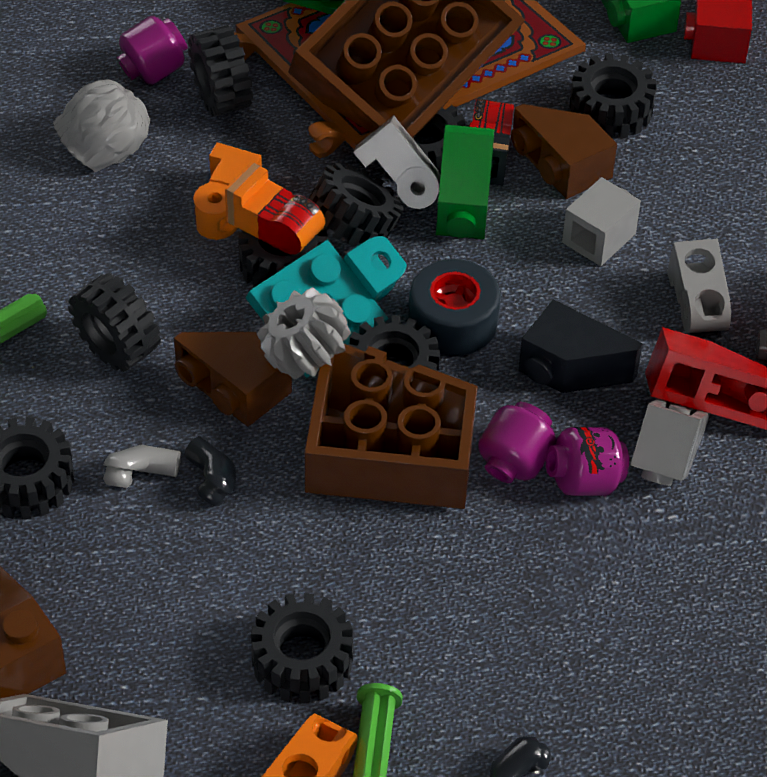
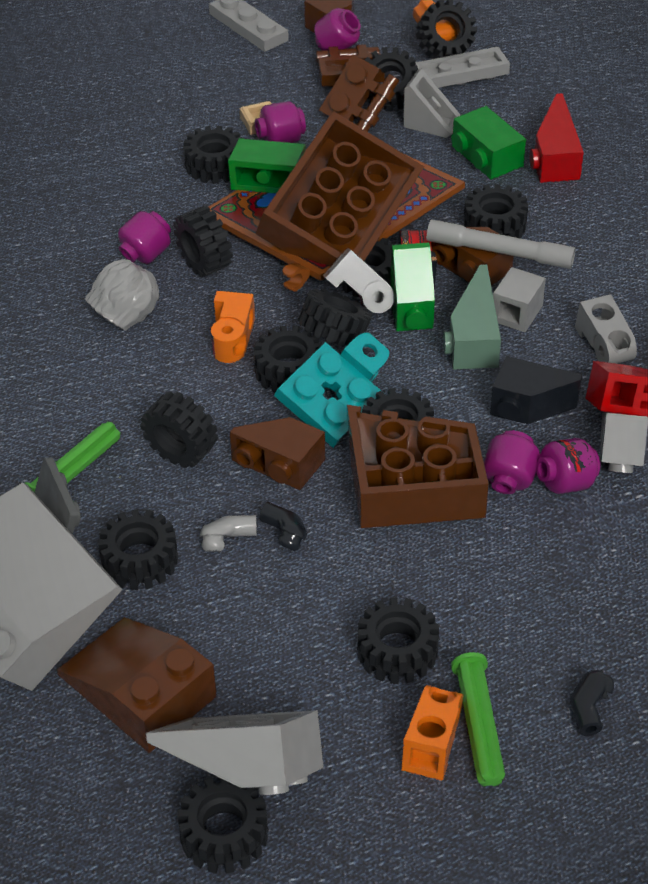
camera: 10 degrees left, 5 degrees down
leg [225,162,325,254] -> none
light grey gear [257,287,351,380] -> none
black wheel [408,259,501,356] -> none
none -> light grey piece [426,219,576,269]
none -> sand green slope [443,264,501,370]

